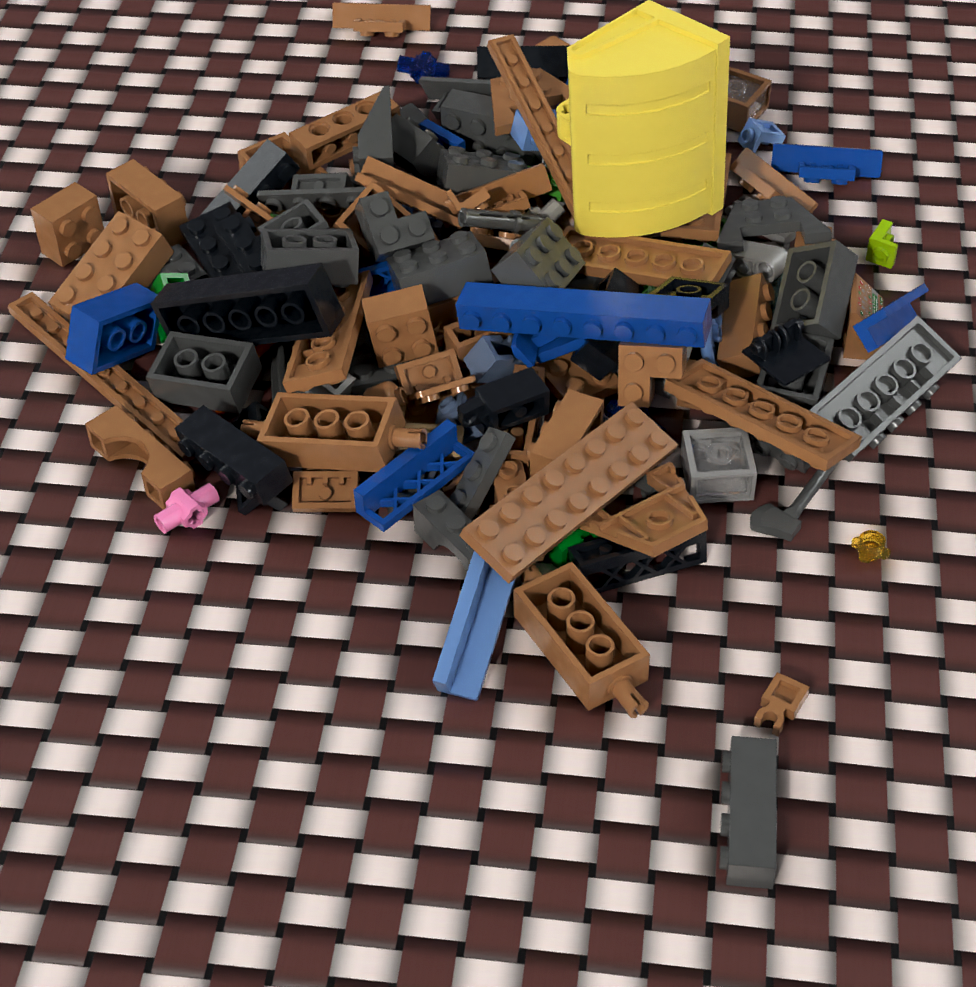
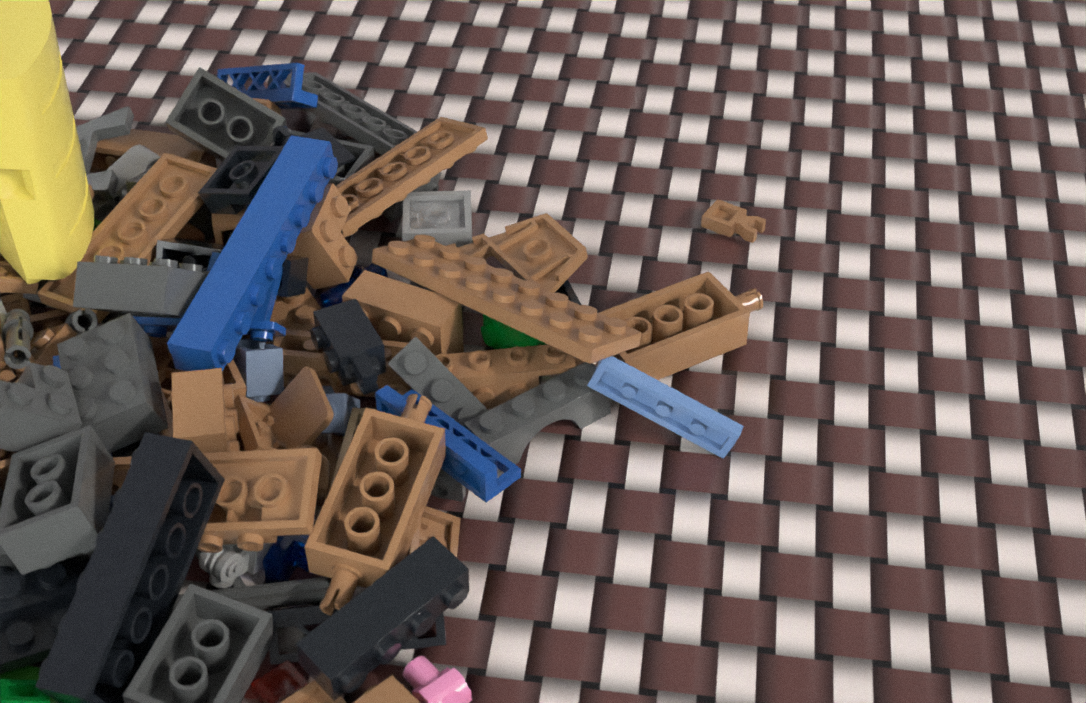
camera: 90 degrees left, 5 degrees down
dark grey brick [719,736,777,889] -> none
dark grey piece [750,461,840,542] -> none
clear yellow plate [851,530,891,563] -> none
lime bracket [865,219,898,269] -> none

